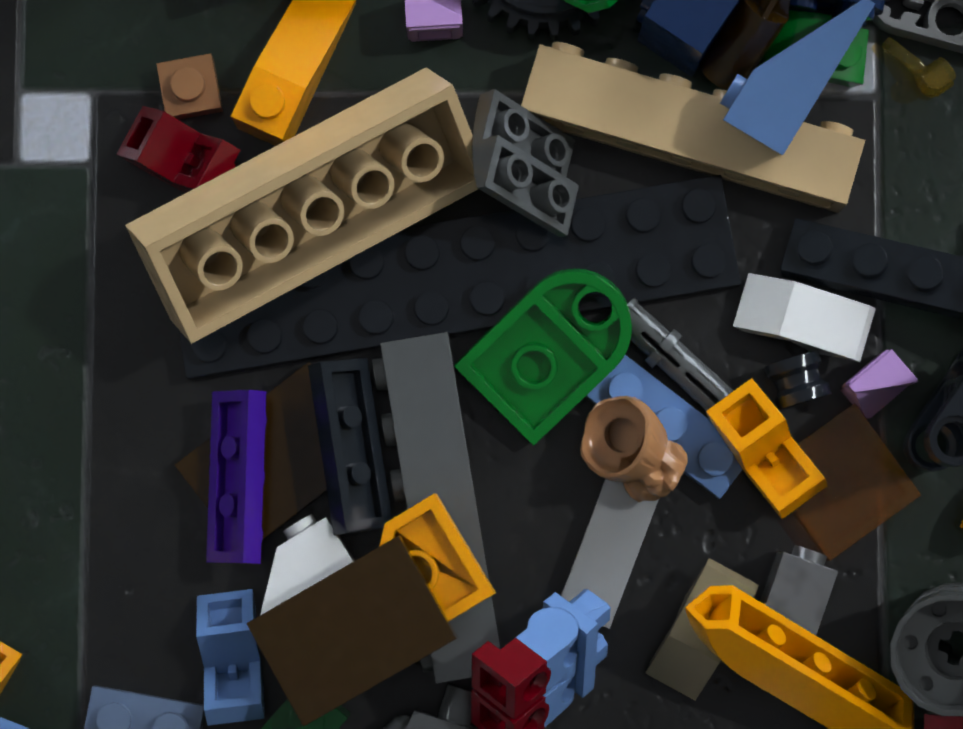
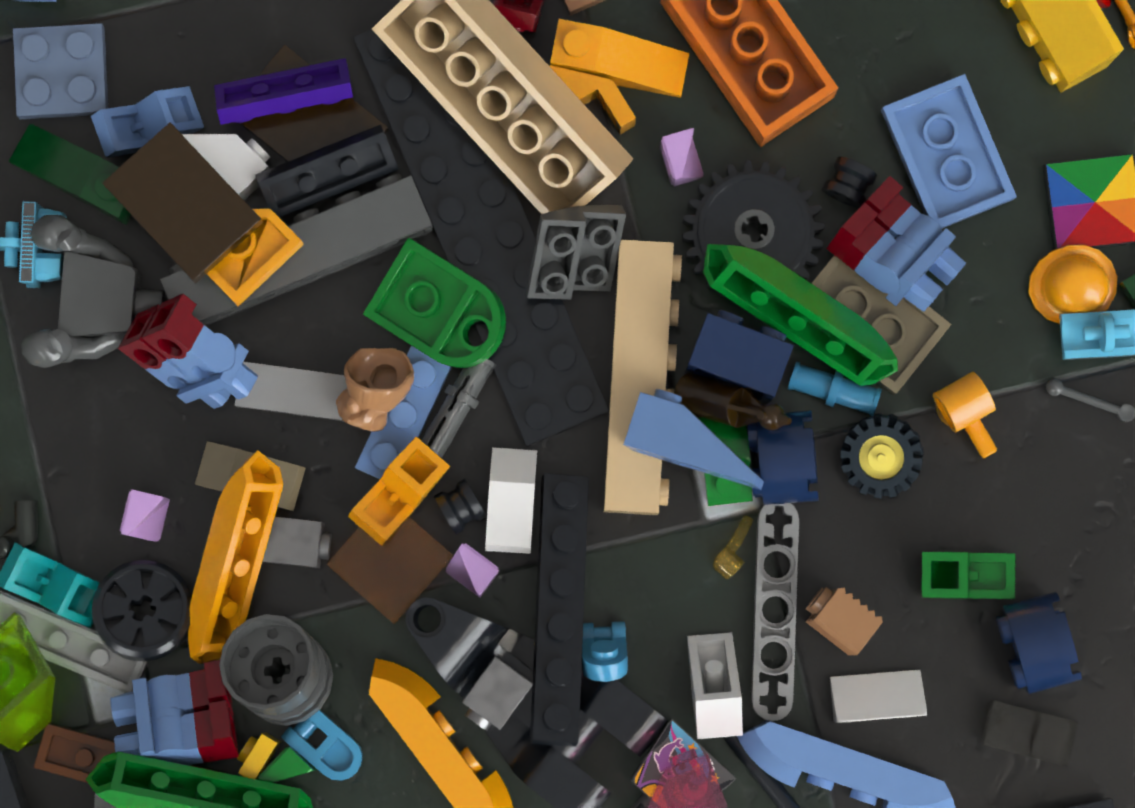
camera: 75 degrees right, 0 degrees up
none -> light orange slope [550,65,636,135]

